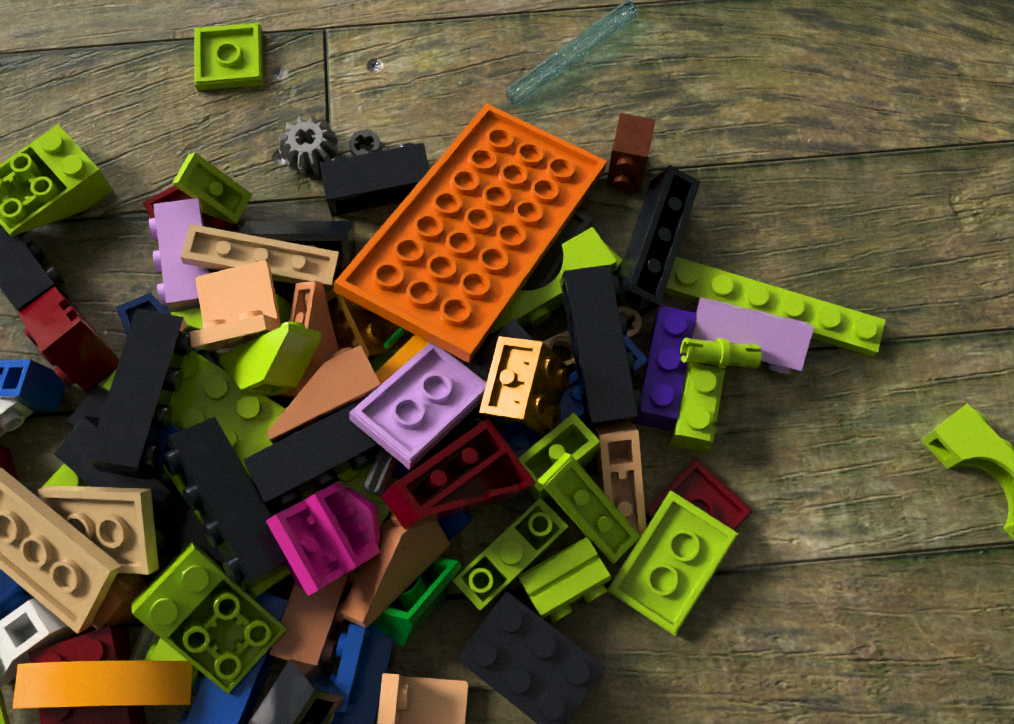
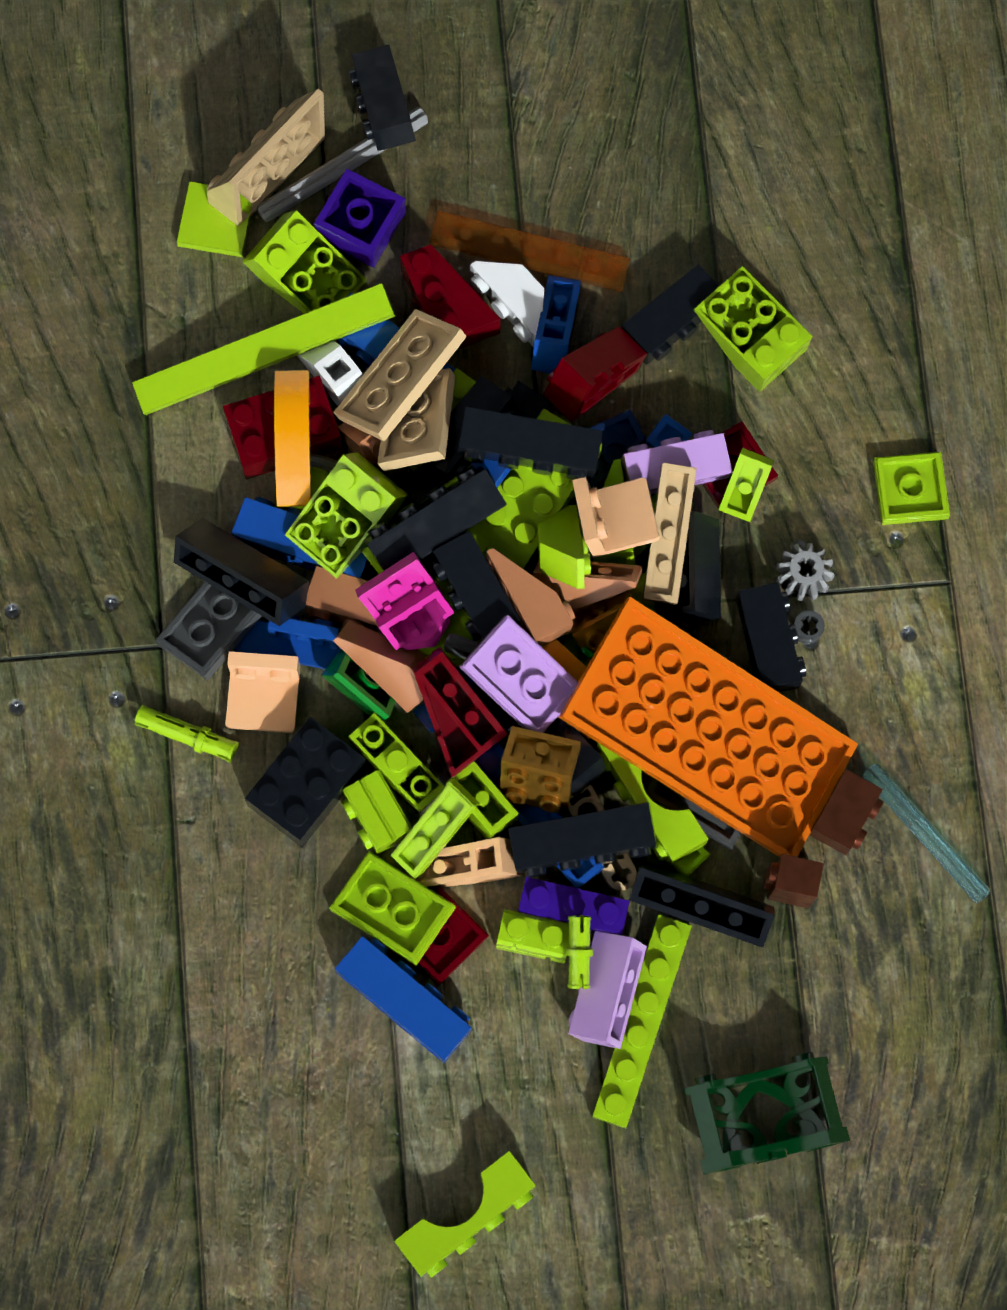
camera: 85 degrees right, 5 degrees up
none -> blue brick [335,936,472,1064]
none -> blue plate [644,414,693,448]
none -> dark green fence [684,1052,850,1174]
none -> copper brick [809,769,883,855]

